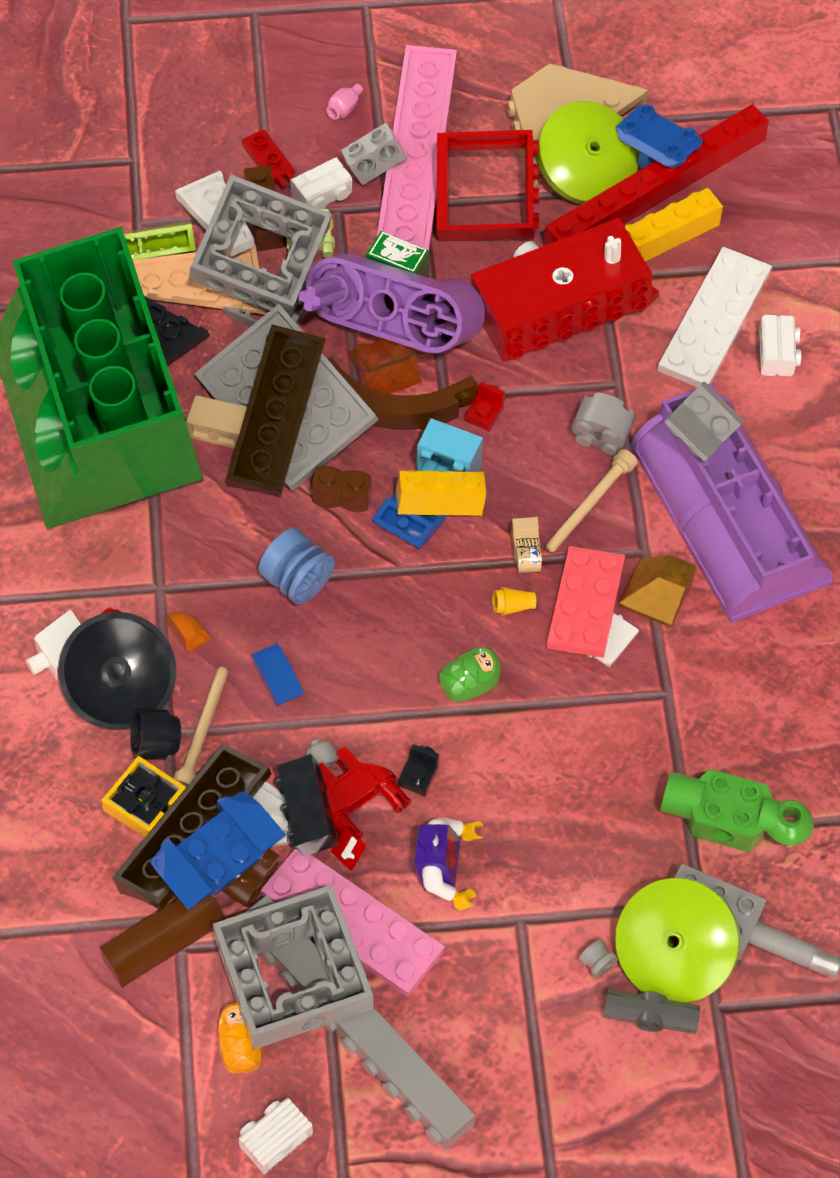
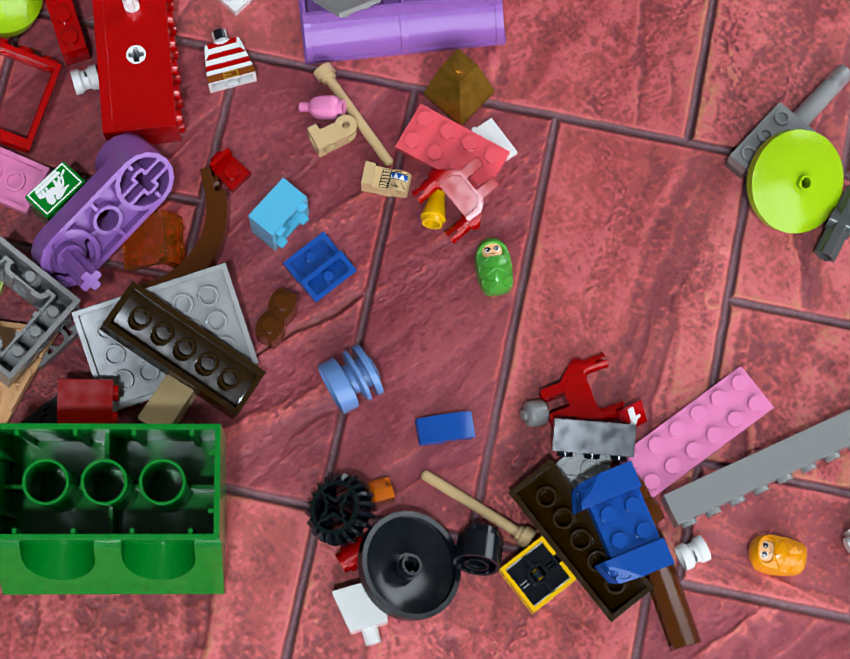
camera: 75 degrees left, 15 degrees up
light grey brick [213,885,374,1050] -> none
yellow brick [396,470,487,516] -> none
black bracket [398,744,439,796] -> none
torso [415,817,483,911] -> none
light grey brick [571,392,636,456] -> none
light grey wheel [579,939,618,979] -> none
bright green brick [660,769,814,853] -> none
none -> red brick [57,378,118,424]
none -> torso [204,28,257,93]
none -> bright pink plant [299,95,346,120]
none -> black gear [305,473,377,547]
none -> tan leg [307,115,357,158]
none -> connector [411,157,500,244]
none -> white wheel [675,535,711,571]

